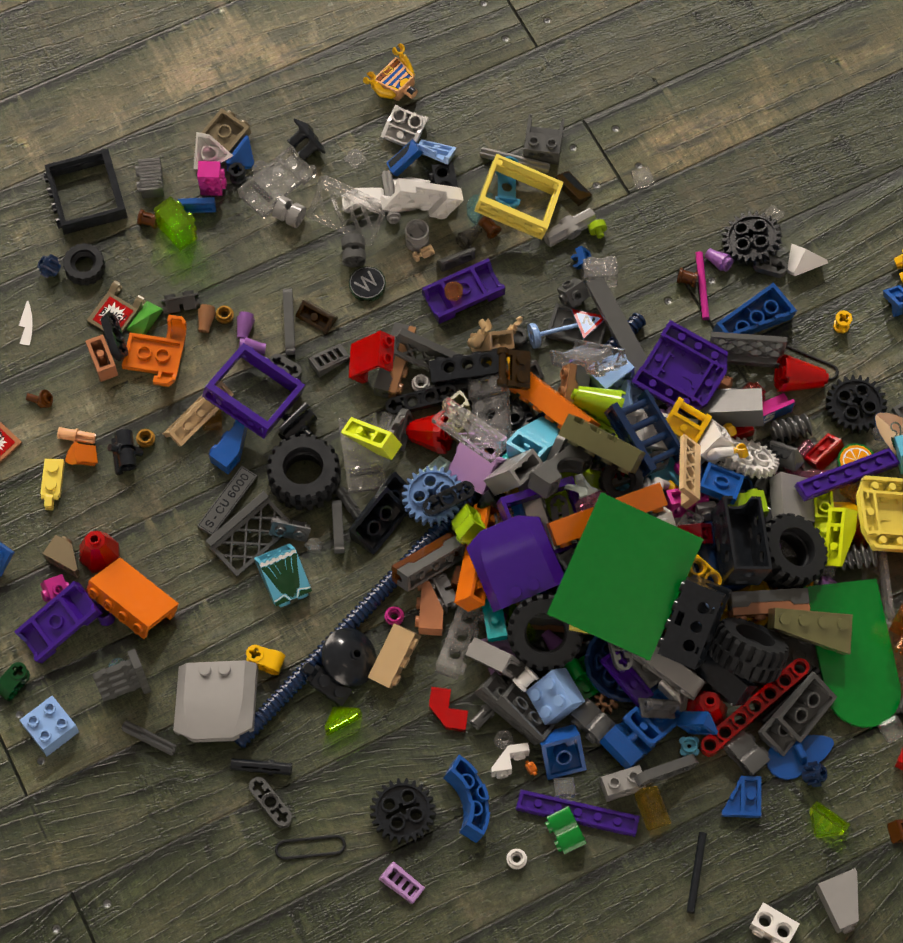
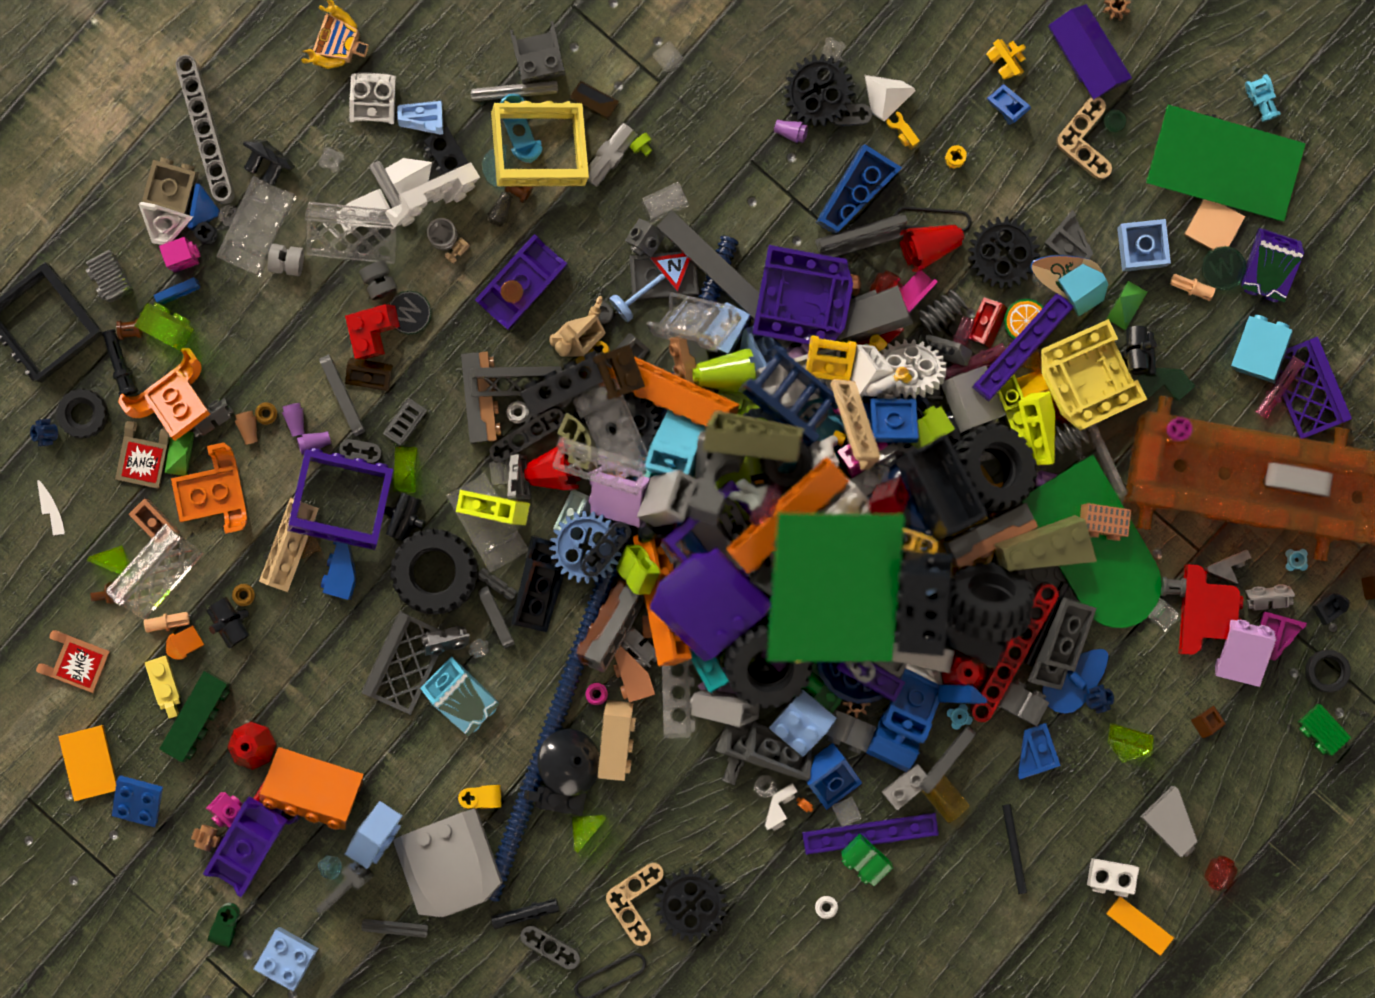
camera: 15 degrees left, 20 degrees up
dark tan slope [42,535,80,579] -> none
black beam [101,312,128,361] -> none
dark grey tile [197,466,258,536] -> none
red panel [349,330,395,384] -> none
lavender slope [379,862,425,904] -> none
blue slope [387,139,424,177] -> none
red tile [429,687,468,732] -> none
dark grey slope [437,247,475,272] -> none
blue brick [443,755,490,843] -> none
white bush [512,666,539,692] -> none
blue tile [571,246,594,270] -> none
flat silver hinge [638,698,680,719] -> none
reddish brown bush [676,267,699,288] -> none
dark pink bar [695,251,710,320] -> none
none -> clear neon green slope [87,545,134,578]
none -> black pin [102,329,138,397]
none -> clear fence [106,524,204,620]
none -> orange piece [118,348,210,441]
none -> dark green brick [159,671,231,762]
none -> light grey beam [176,55,235,204]
none -> medium nougat gear [191,824,221,851]
none -> red brick [345,304,400,360]
none -> light blue brick [345,801,402,869]
none -> clear neon green slope [393,447,418,492]
none -> tan beam [606,862,664,946]
none -> yellow plate [886,111,920,150]
none -> nougat brick [1080,503,1131,541]

